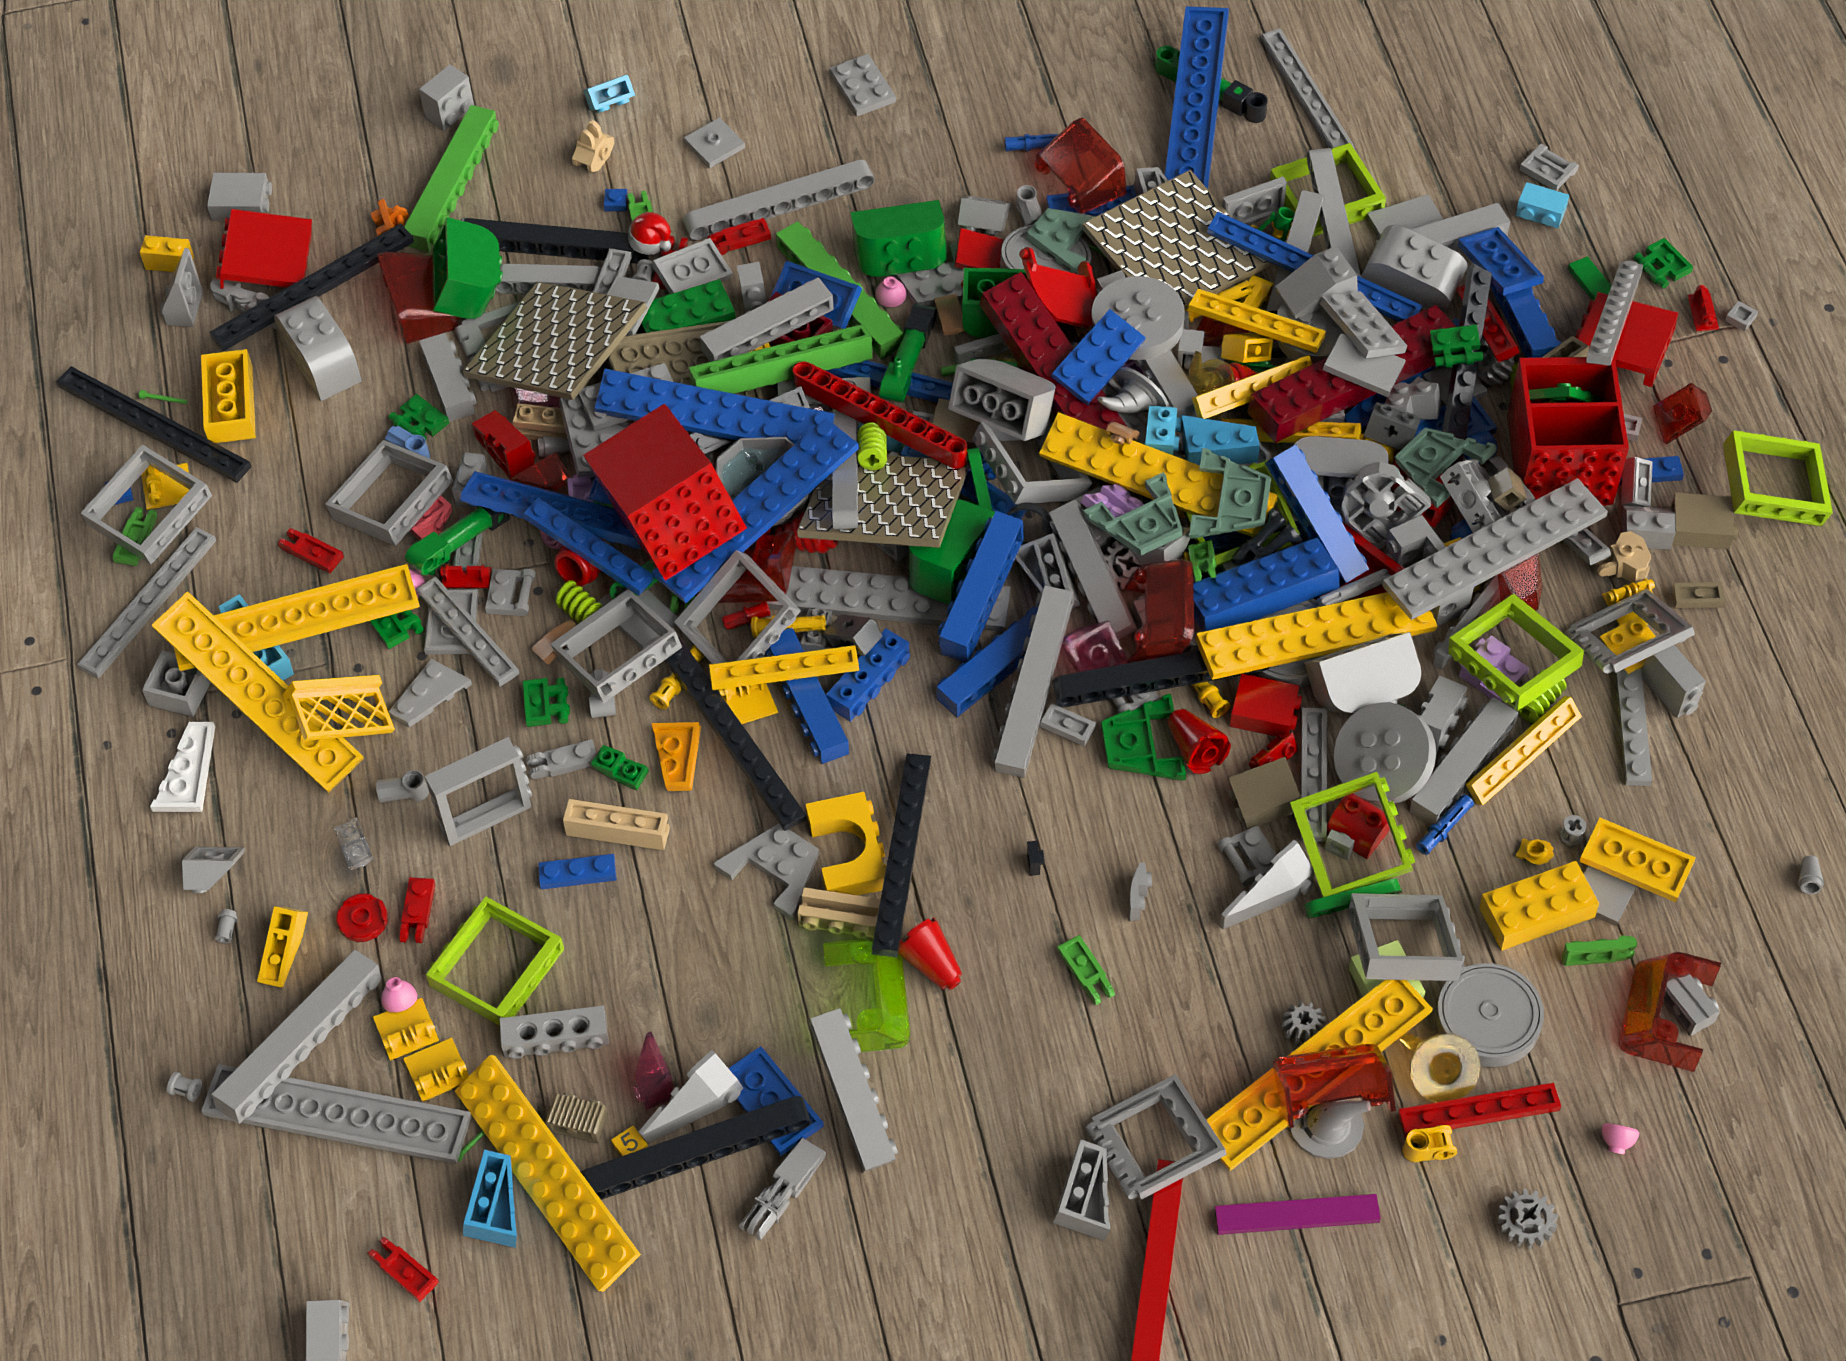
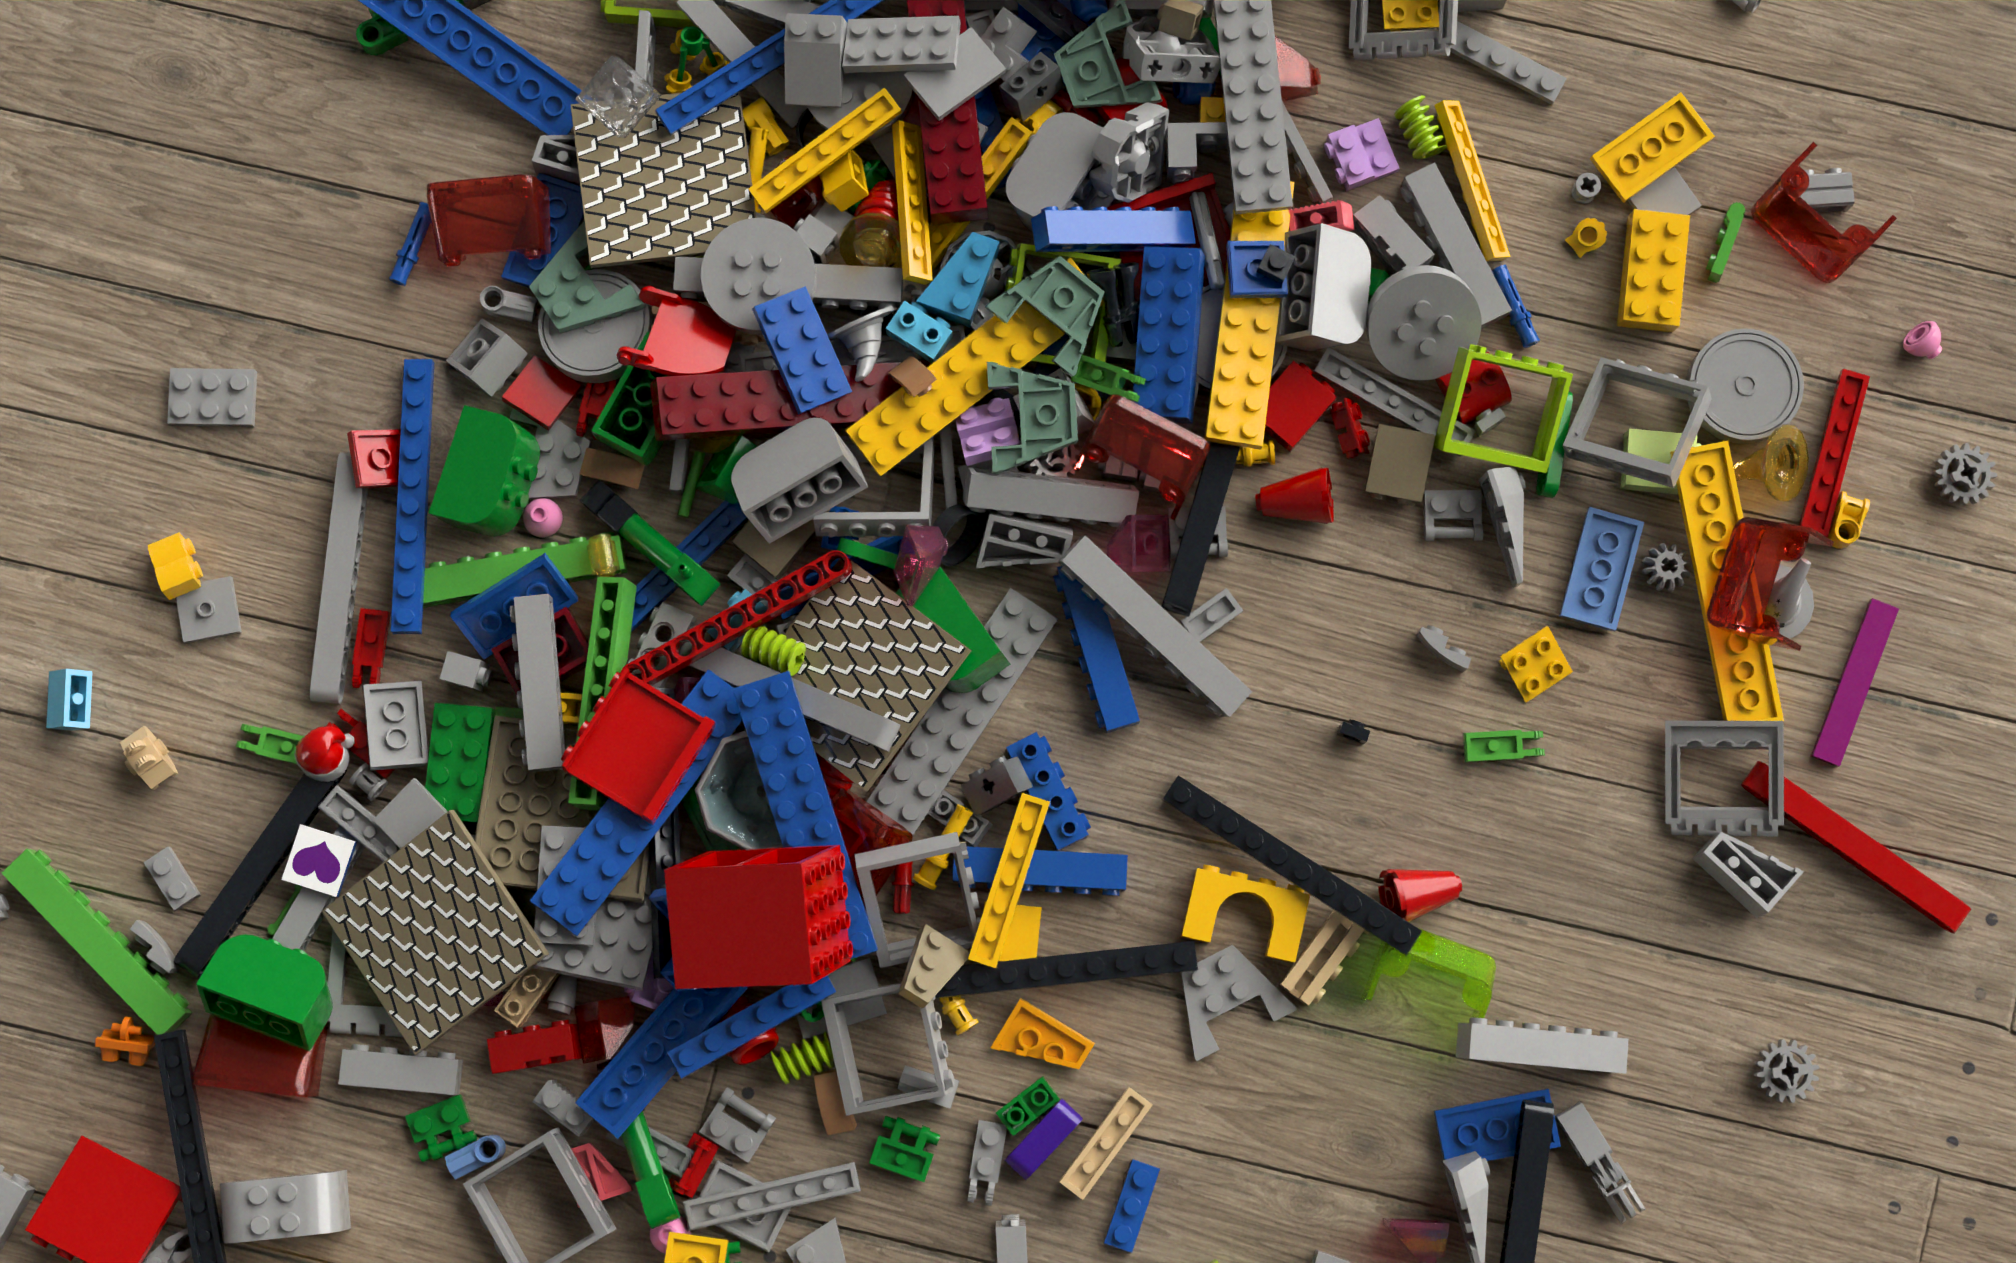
camera: 65 degrees left, 25 degrees up
blue plate [604,189,628,211] -> none
blue brick [937,511,1024,663] -> none
green wing [1101,694,1186,781] -> none
lime window [1448,594,1584,711] -> none
none -> light grey slope [130,920,180,974]
none -> light grey plate [143,847,201,911]
none -> yellow brick [148,532,203,600]
none -> tile [281,824,357,897]
none -> tile [347,429,401,488]
none -> blue plate [391,359,435,635]
none -> red panel [561,667,716,825]
none -> clear brick [575,56,661,138]
none -> clear yellow brick [587,534,620,577]
none -> clear pink slope [894,525,948,606]
none -> wing [898,924,970,1008]
none -> dark purple beam [1004,1099,1083,1181]
none -> blue tile [1226,241,1288,298]
none -> black plate [1256,244,1295,284]
none -> coral brick [1288,200,1354,231]
none -> yellow hinge [1498,626,1573,703]
none -> medium blue plate [1559,507,1644,632]
none -> light grey gear [1754,1039,1819,1103]

